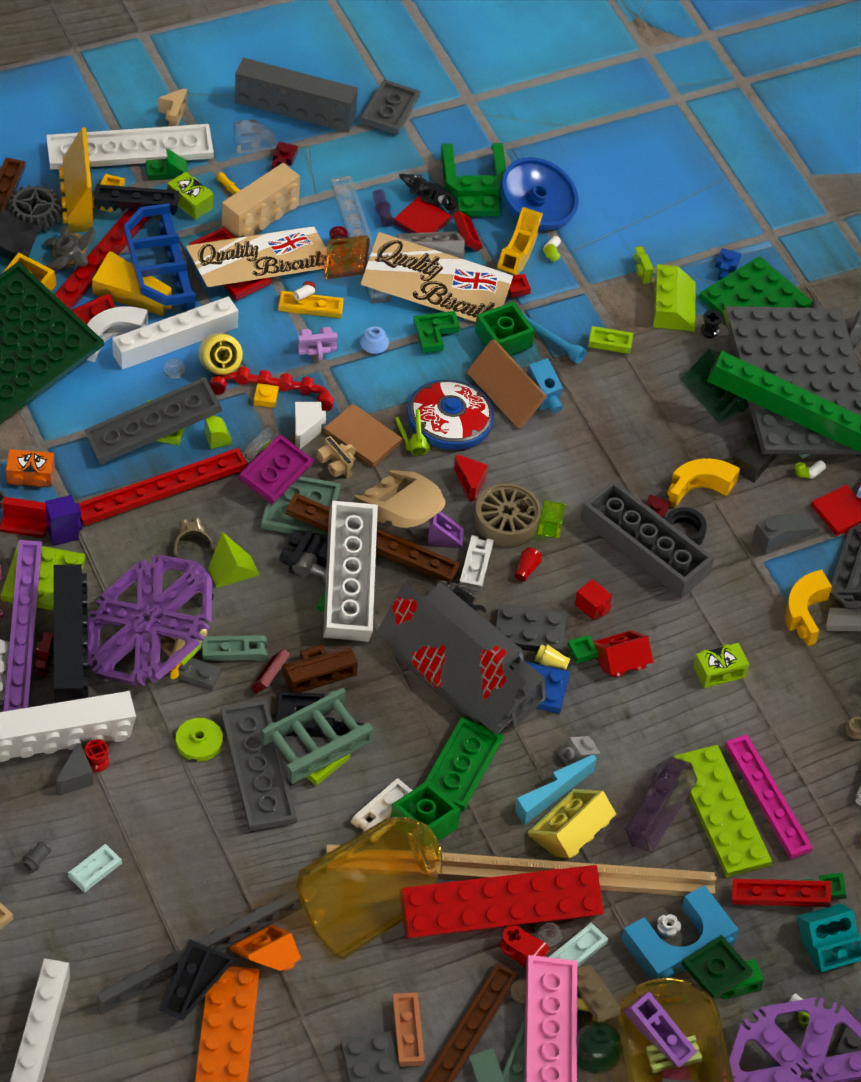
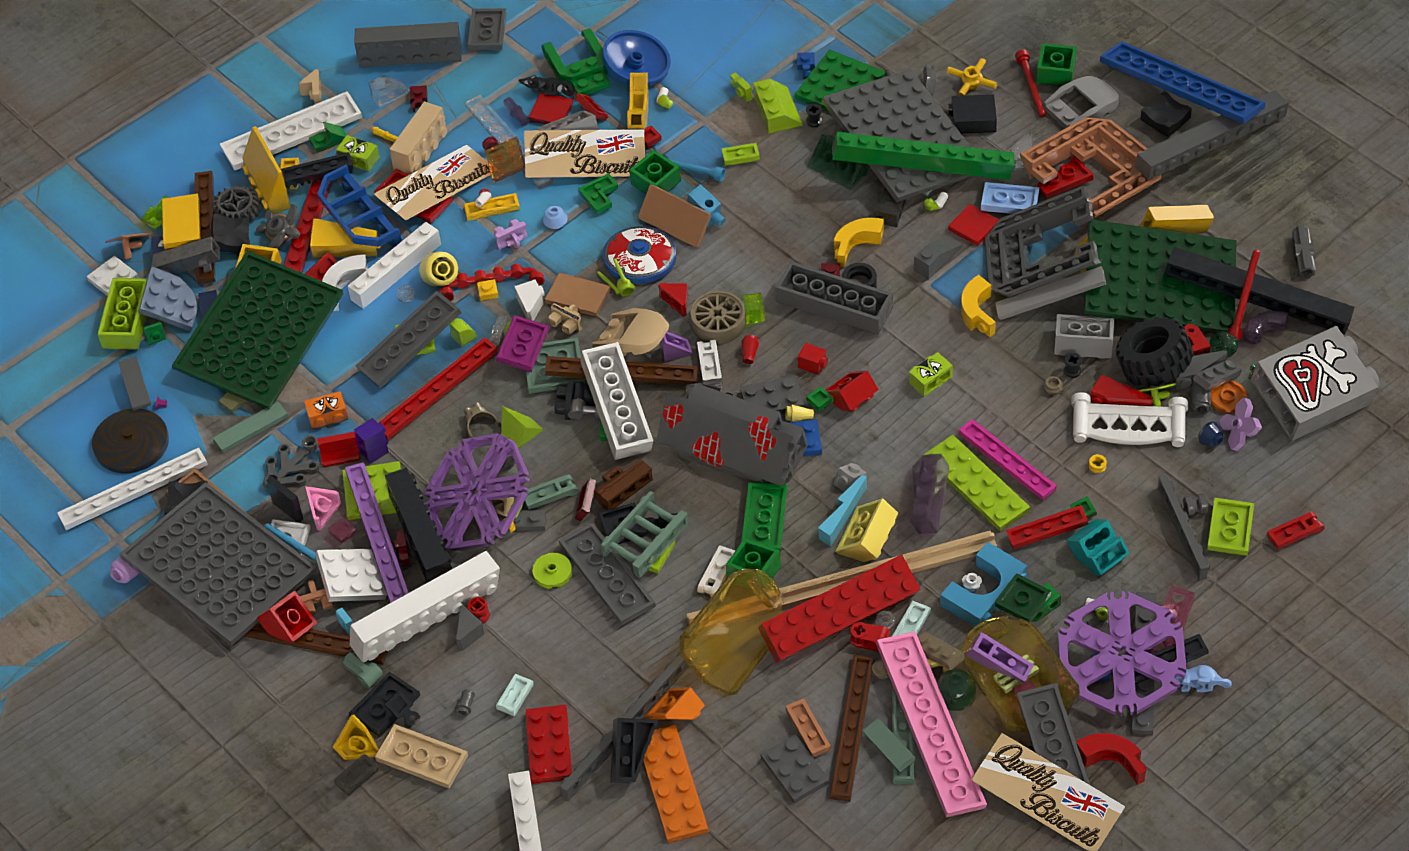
camera: 10 degrees left, 0 degrees up
none -> red plate [526,705,572,784]

